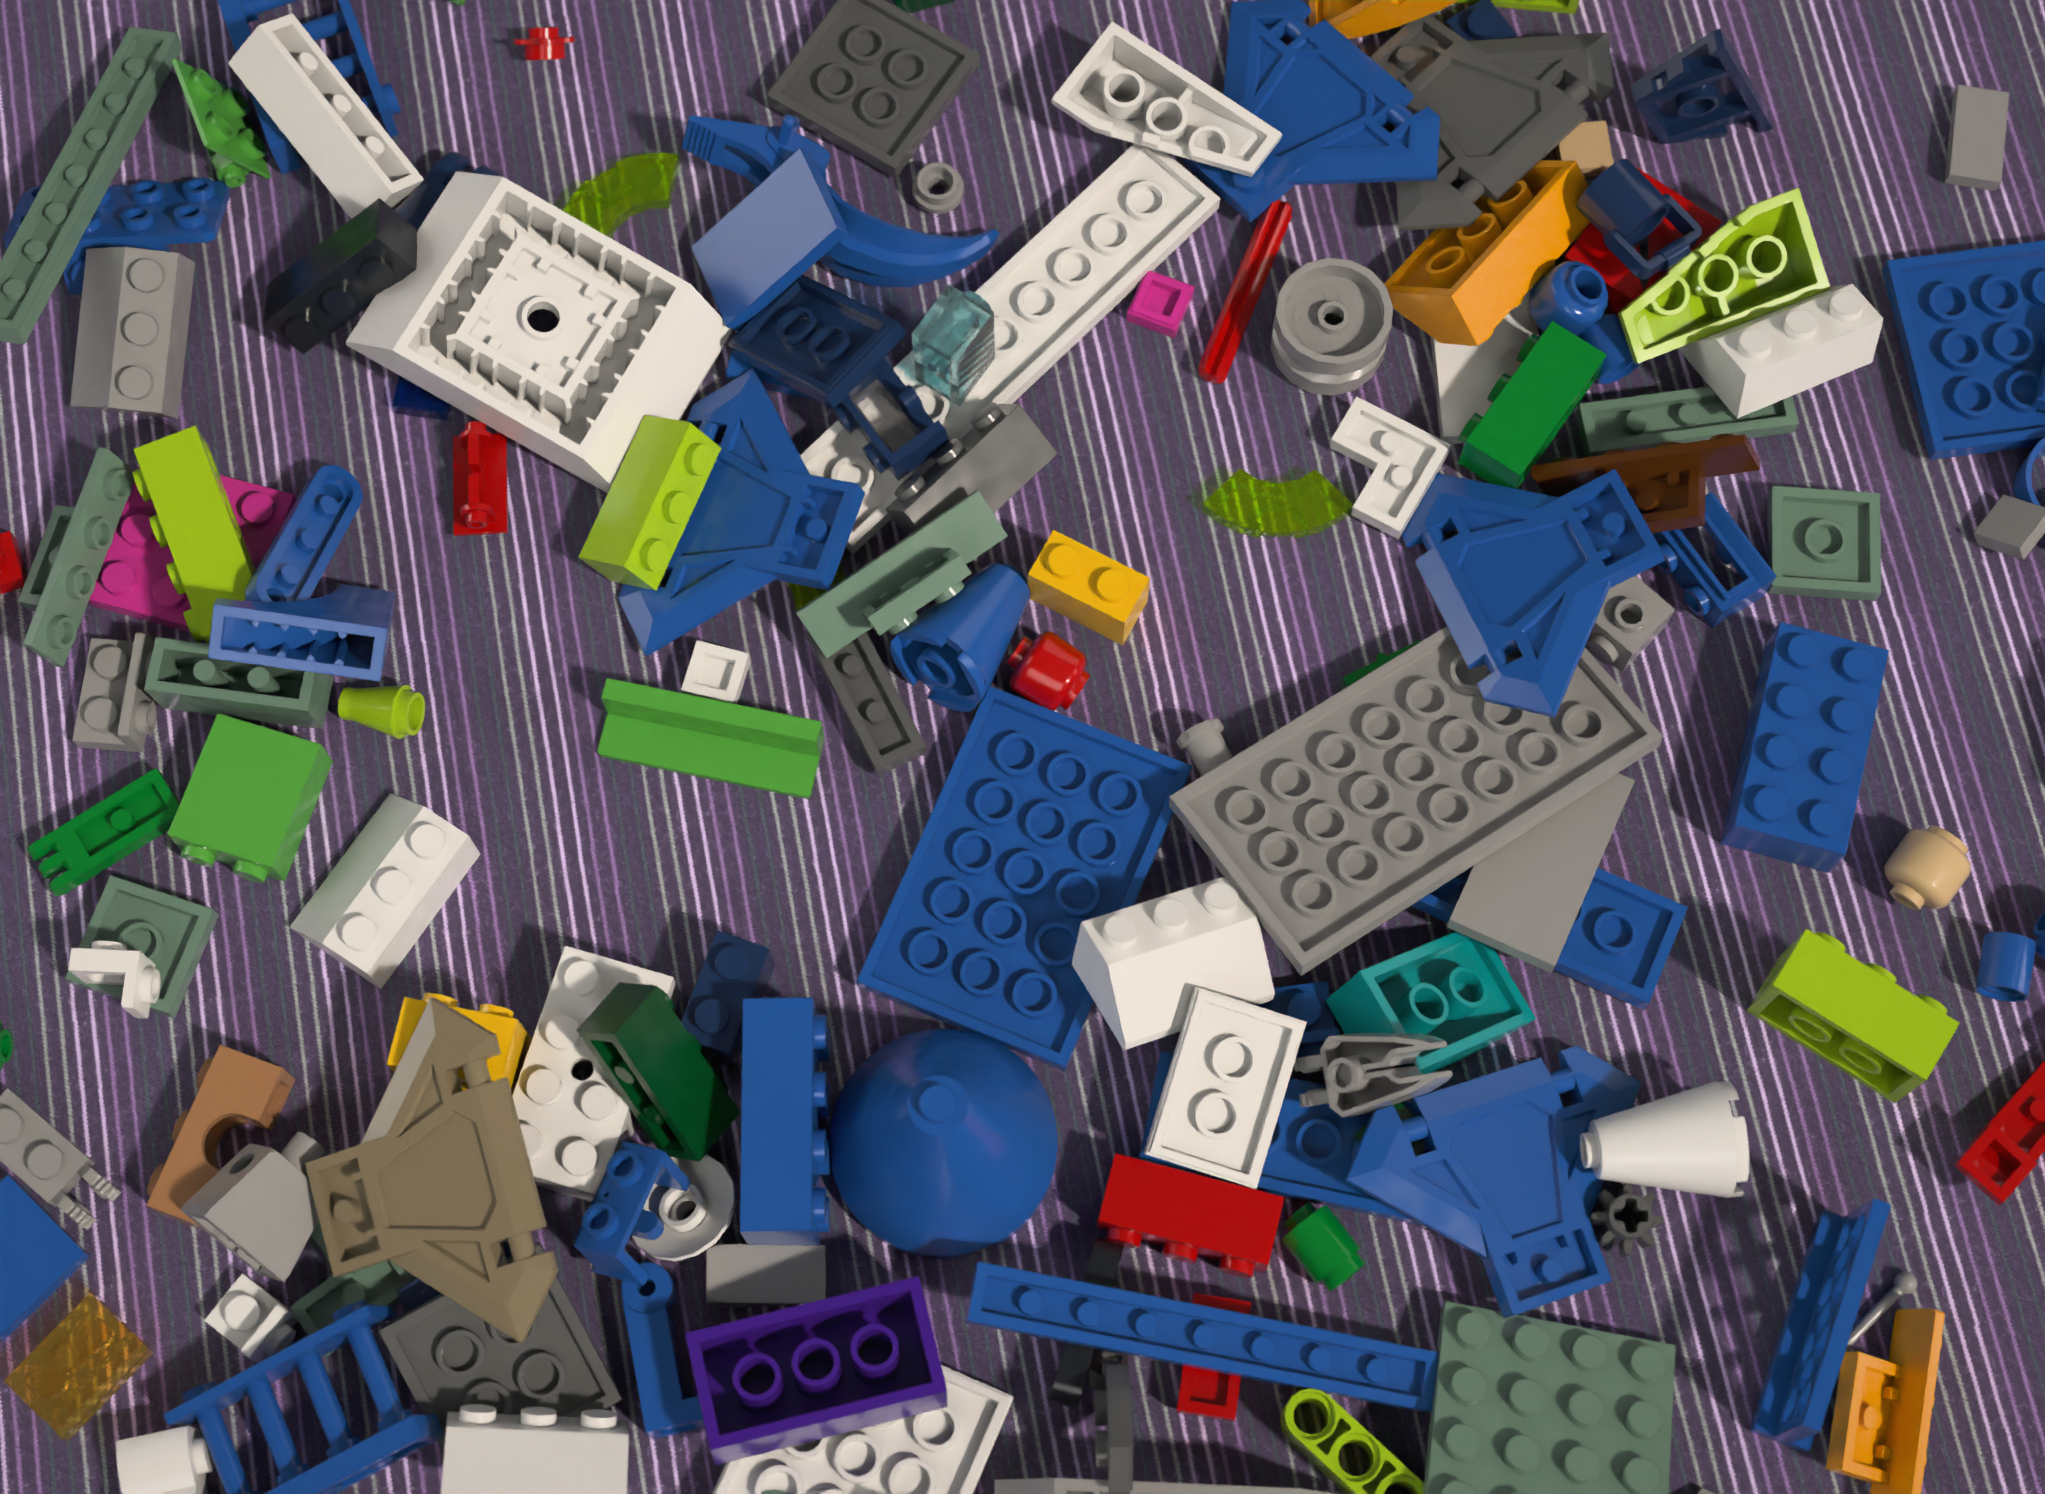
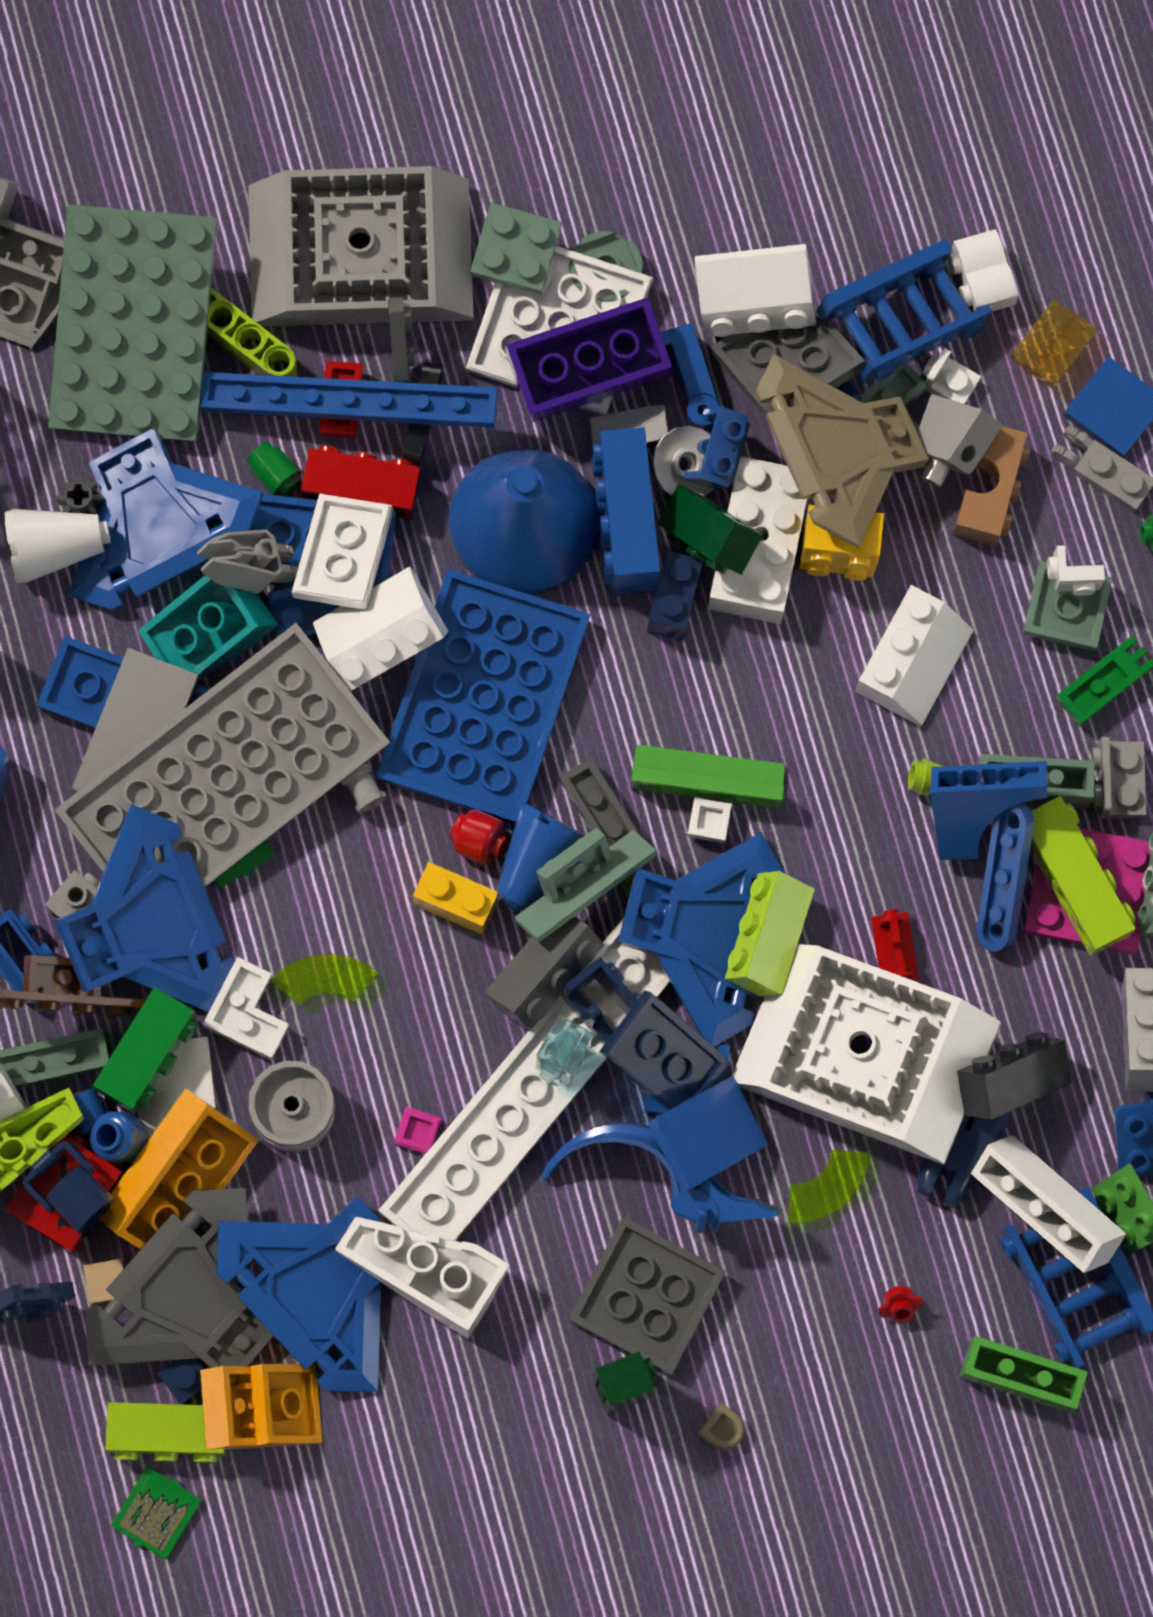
camera: 170 degrees right, 5 degrees up
bright green brick [167,713,333,883] -> none
light grey plate [912,162,964,214] -> none
red axle [1198,200,1292,384] -> none

